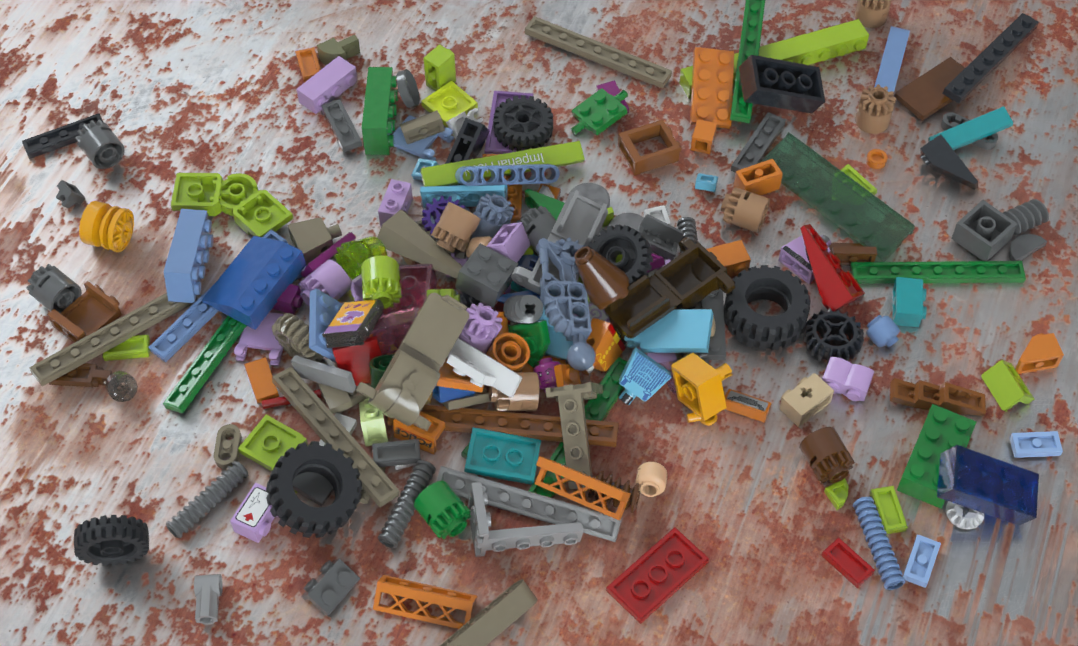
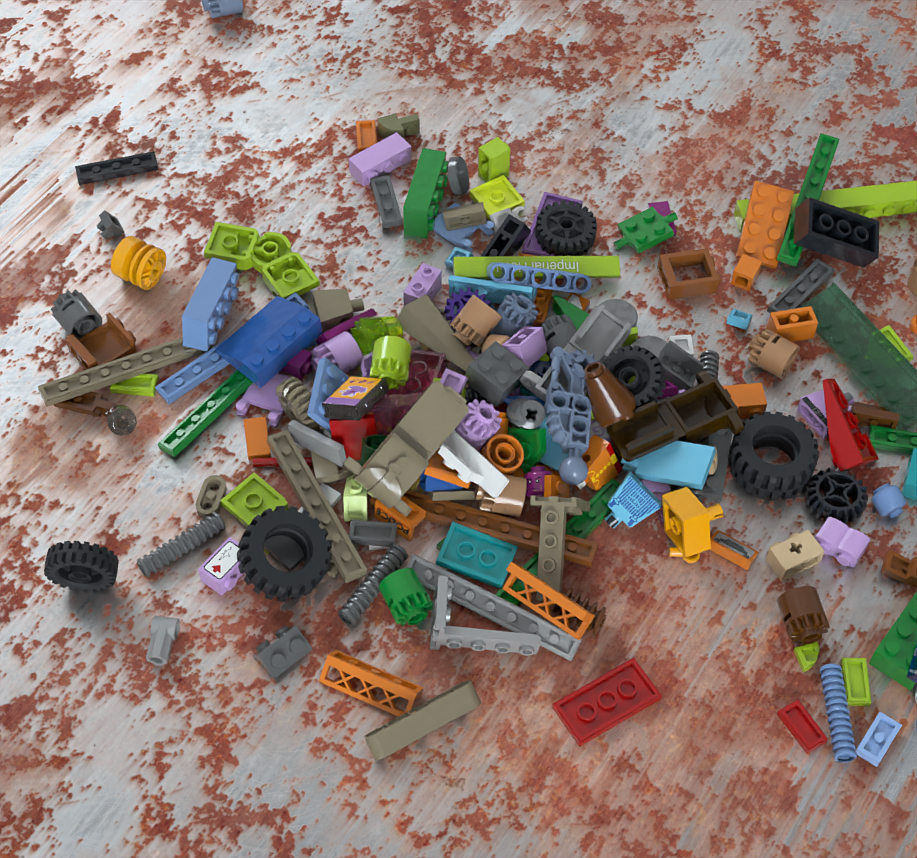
camera: 10 degrees right, 0 degrees up
dark grey gear [75,120,125,169] -> none
dark tan plate [525,16,672,89] -> none
light nougat head [635,462,667,497] -> none
none -> lavender tile [440,368,468,395]

